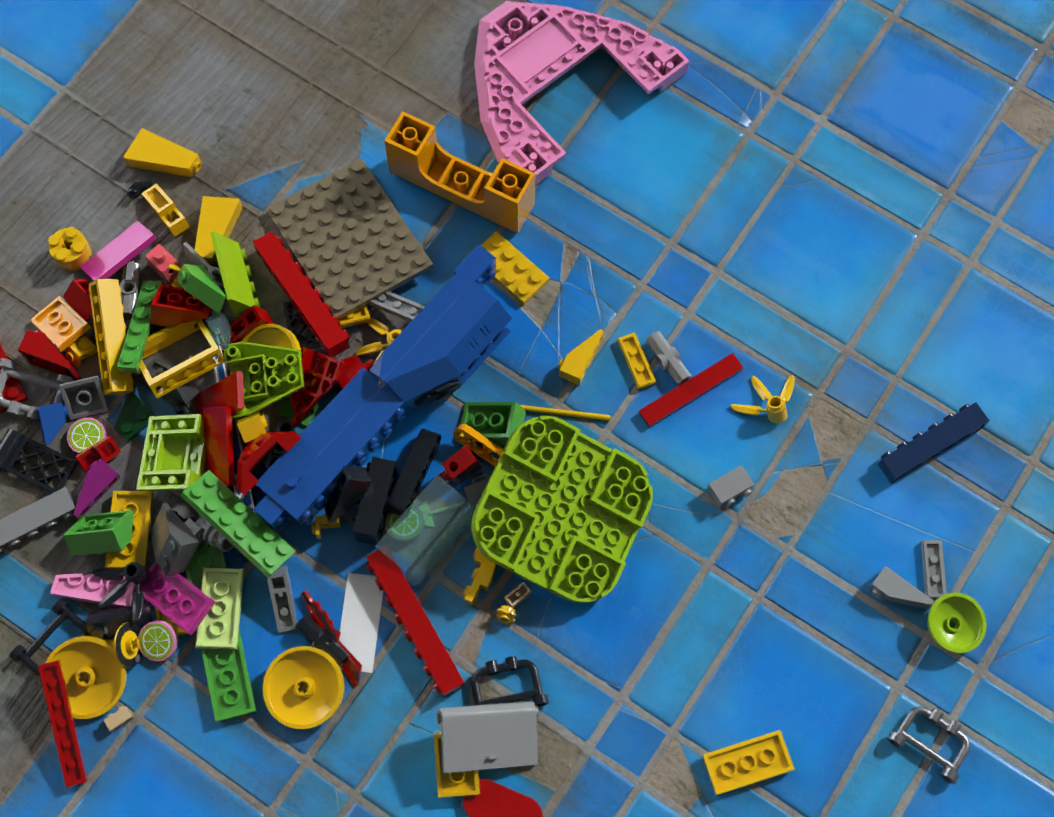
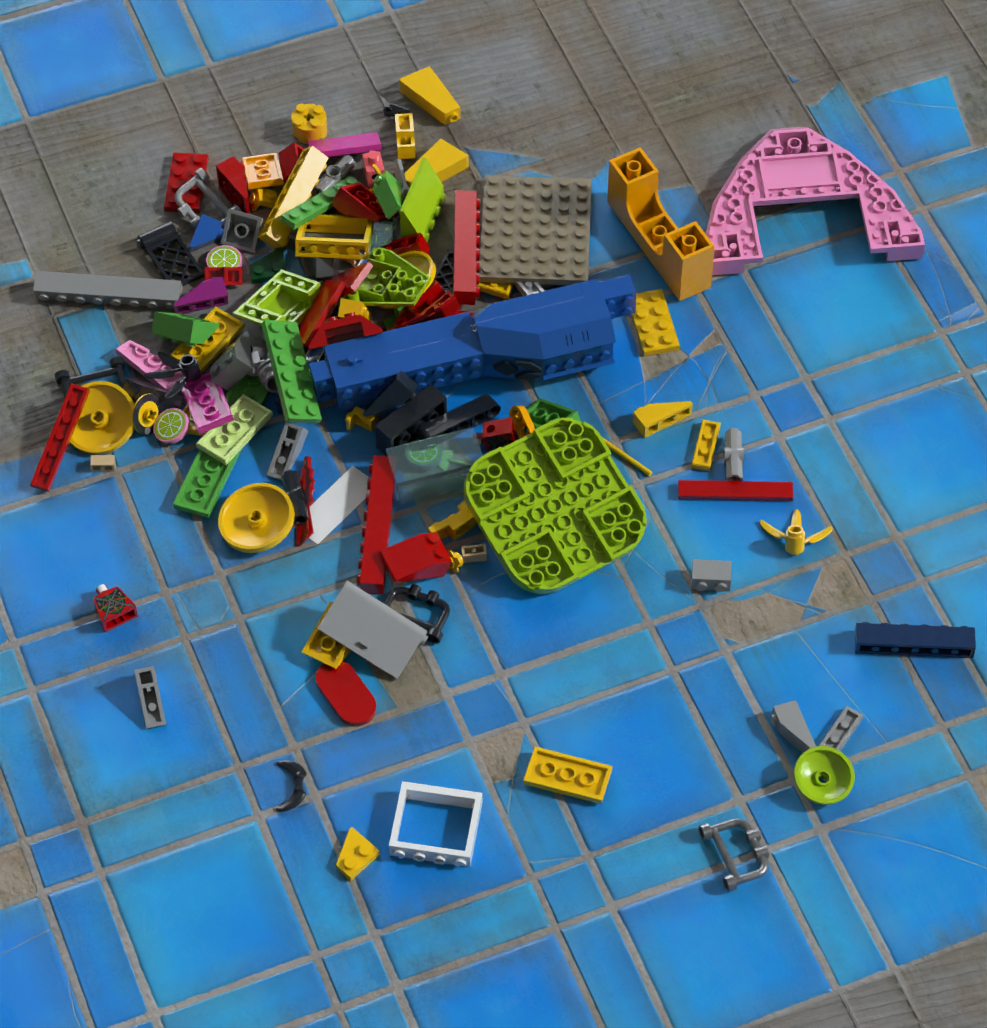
camera: 35 degrees right, 15 degrees down
none -> red slope [379,532,452,583]

